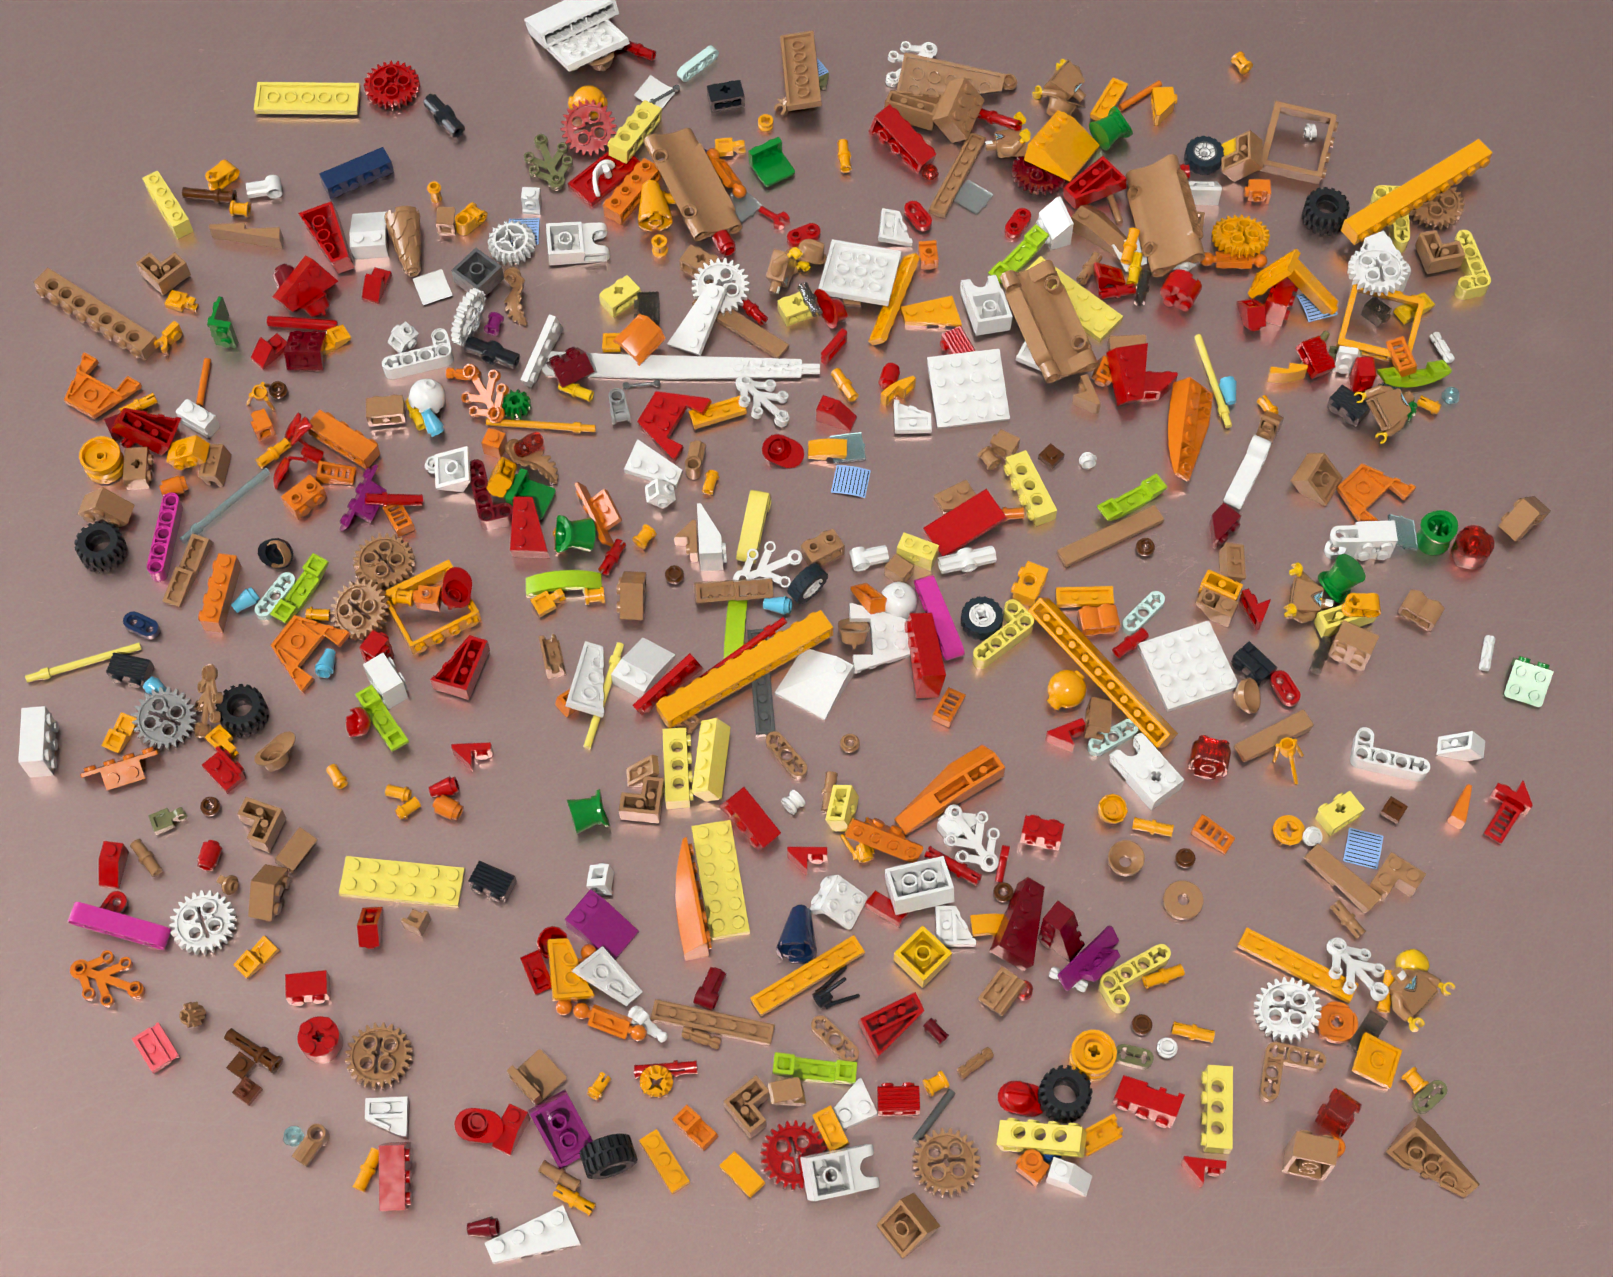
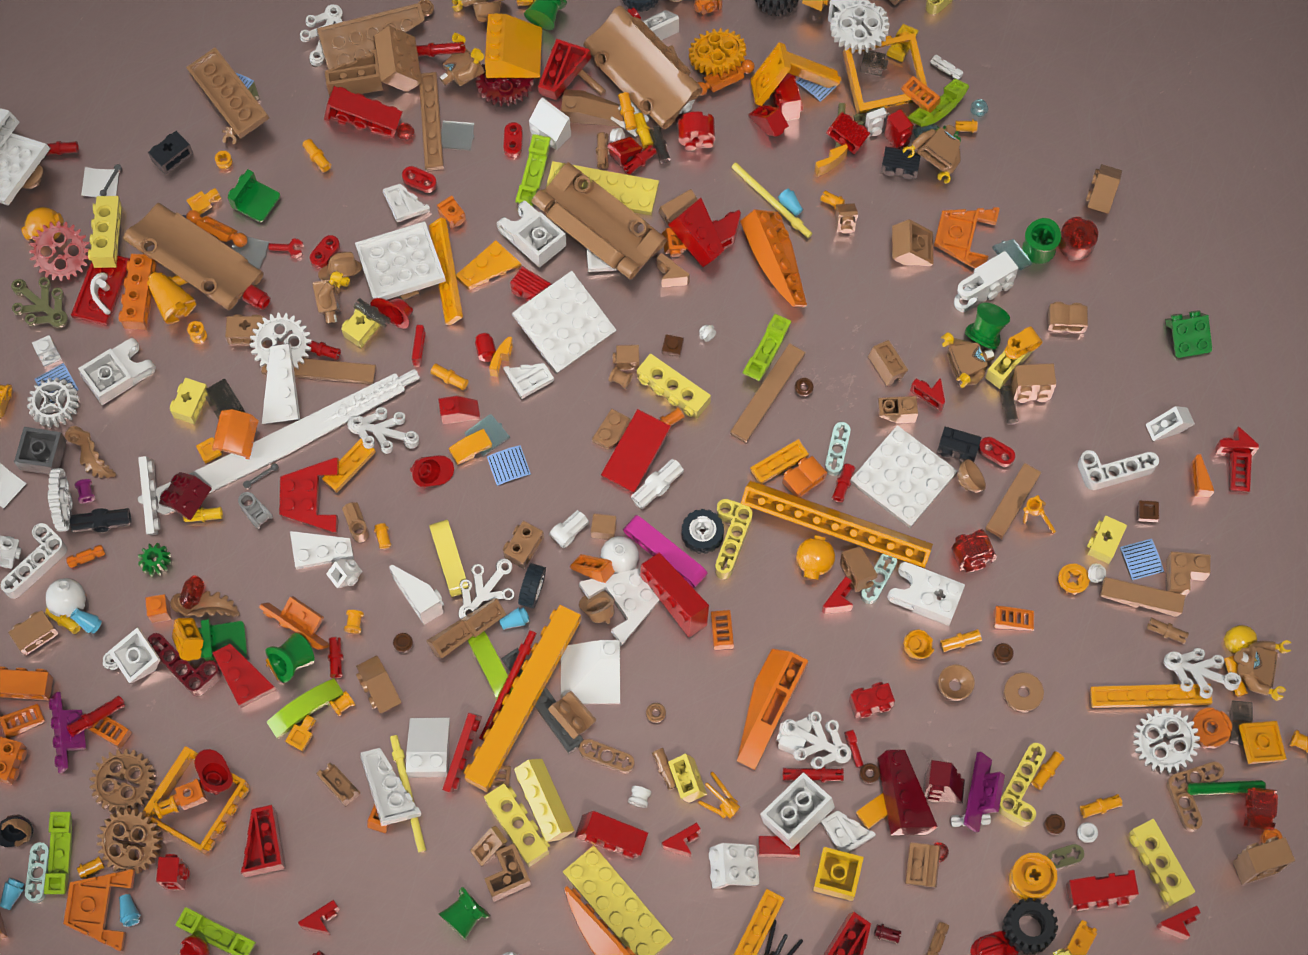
camera: 30 degrees left, 5 degrees up
white brick [363,653,409,710] -> none
plant [461,364,509,423] -> none
light orange bar [486,418,596,433] -> none
medium nougat slope [674,520,698,562] -> none
light aqua beam [677,45,719,82] -> none
dark blue cone [776,905,817,964] -> none
orange bracket [845,817,923,863] -> none
light yellow brick [896,532,939,571] -> none
light orange brick [1011,561,1049,607] -> none
light orange brick [1198,569,1243,601] -> none
dark red slope [1209,503,1241,549] -> none
white beam [1223,434,1272,510] -> none
white axle [1479,635,1495,671] -> none
none -> medium nougat bracket [548,691,596,739]
none -> white plate [610,128,625,142]
none -> green axle [1187,780,1266,796]

